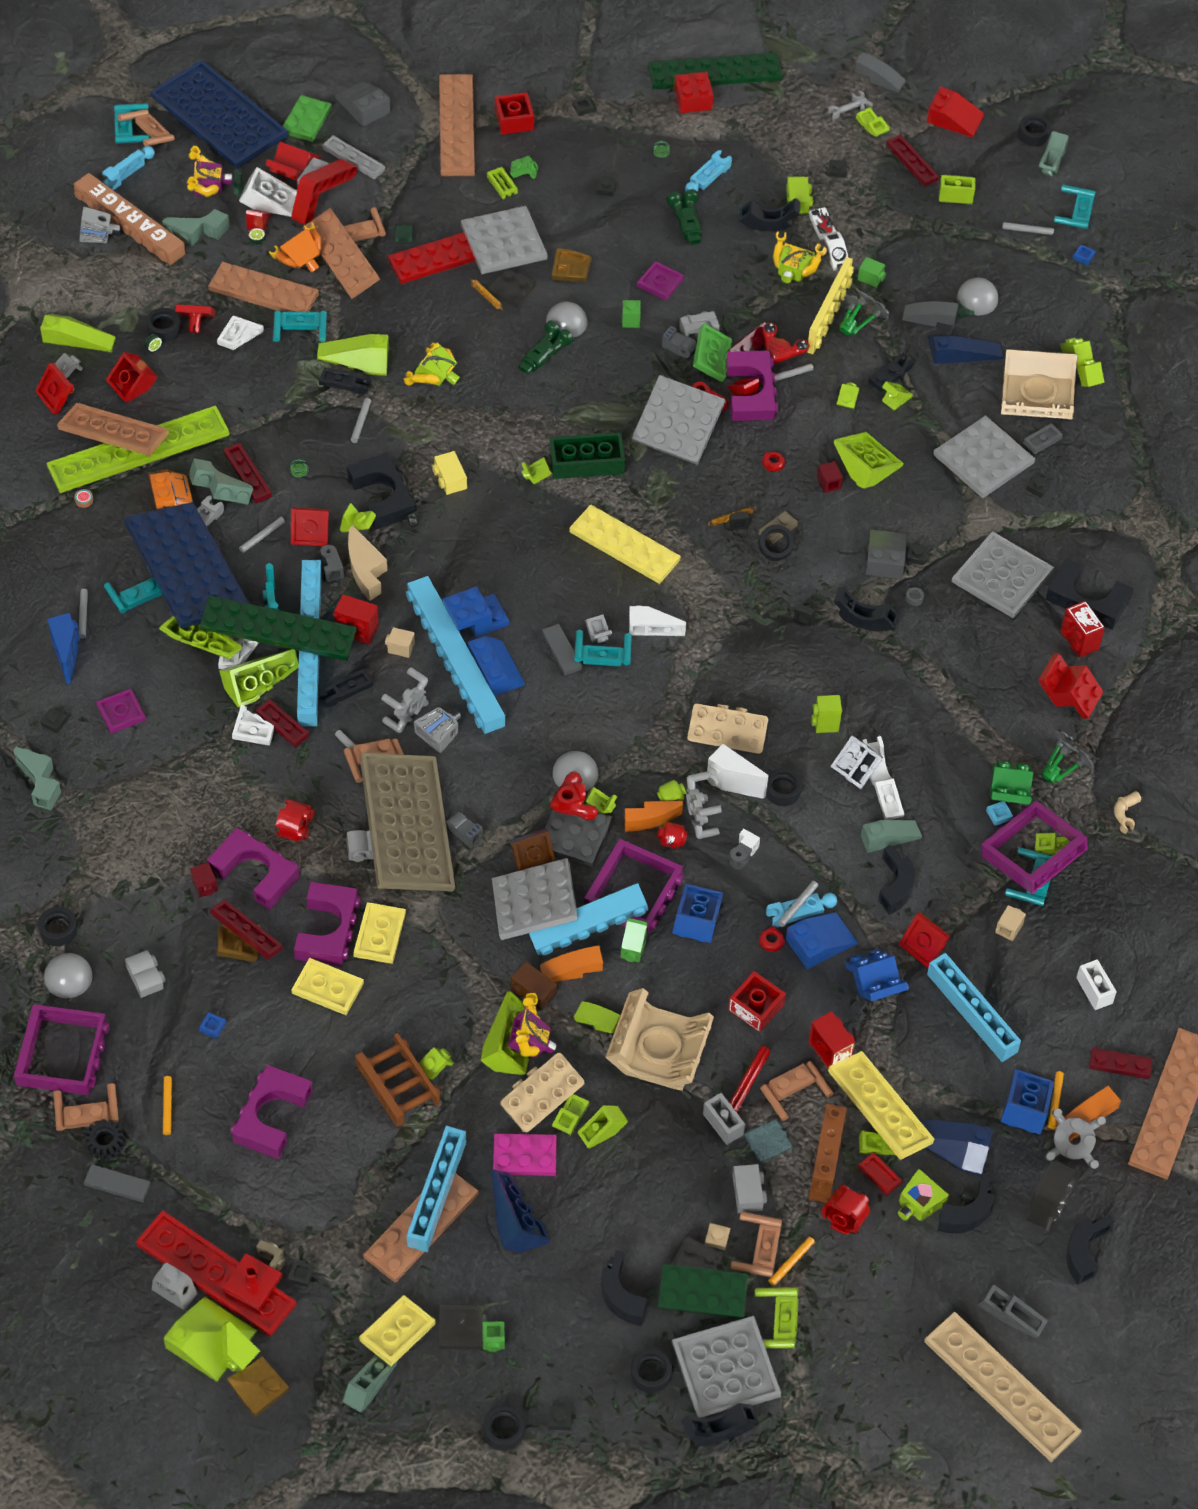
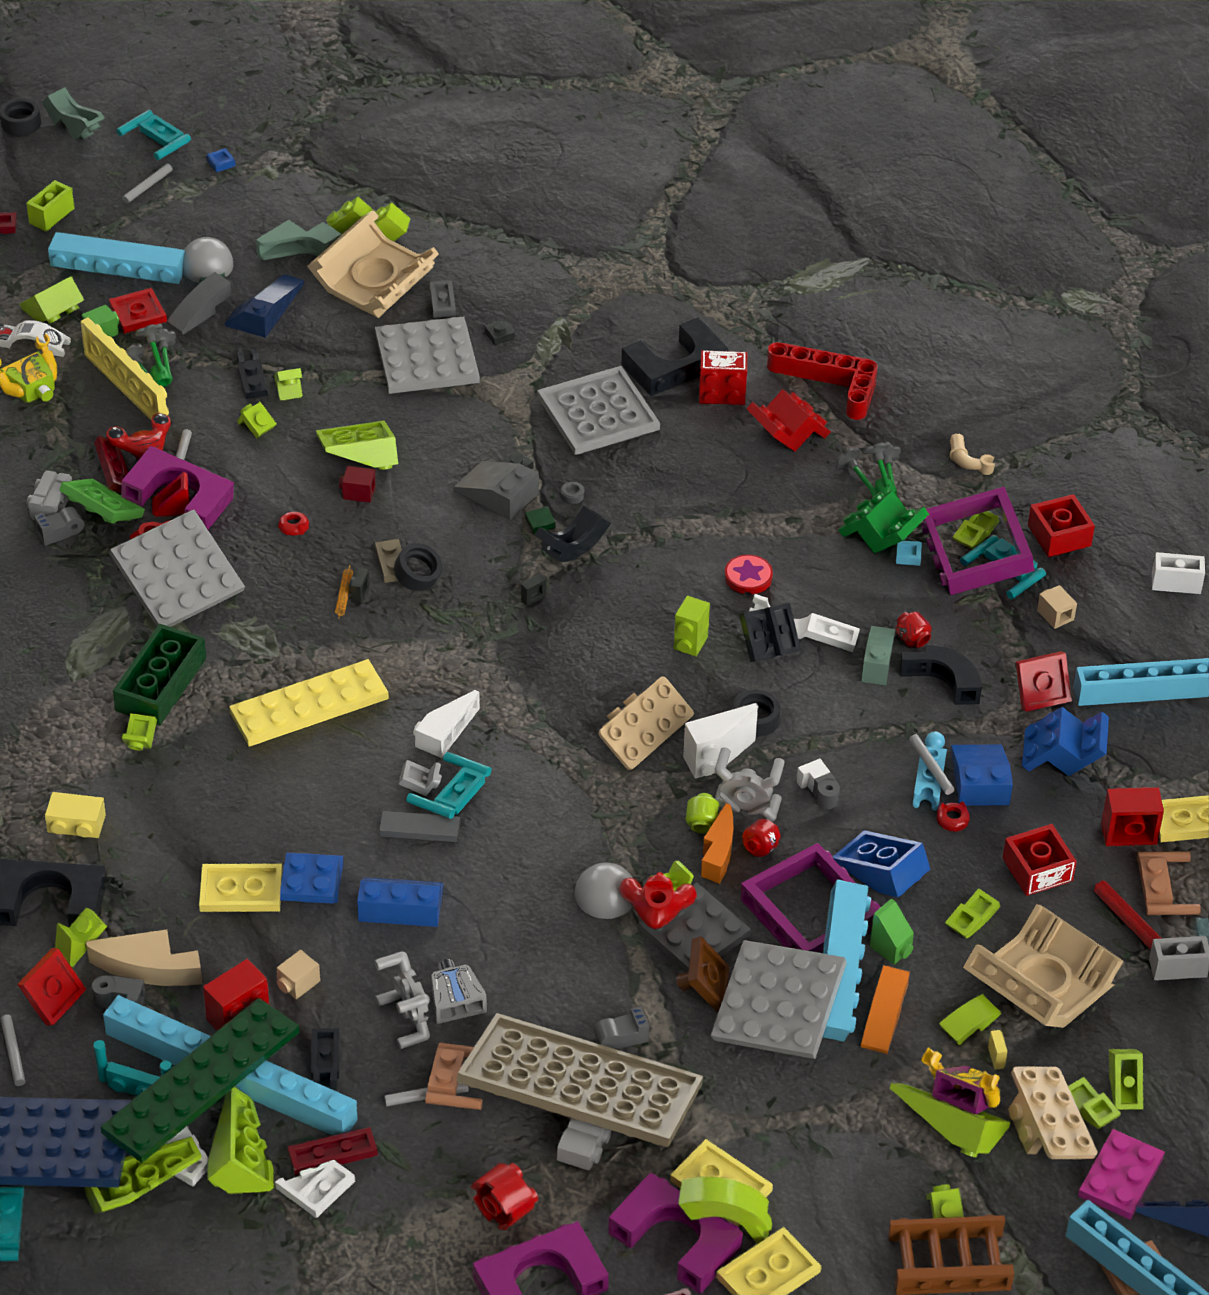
camera: 60 degrees left, 10 degrees down
medium azure brick [406,576,505,734] -> none
reddish brown brick [510,962,557,1010] -> none
none -> lime slope [19,277,84,324]
none -> medium azure brick [48,232,185,284]
none -> red plate [109,288,167,333]
none -> light yellow plate [199,864,282,912]
none -> sand green arch [256,220,341,260]
none -> dark green tile [525,507,556,534]
none -> lime arch [679,1177,772,1244]
none -> tile [724,554,773,594]
none -> red beam [767,342,878,420]
none -> red head [895,612,932,648]
none -> lime slope [945,888,1000,939]
none -> light yellow tile [988,1030,1008,1069]
none -> red brick [1027,494,1095,557]

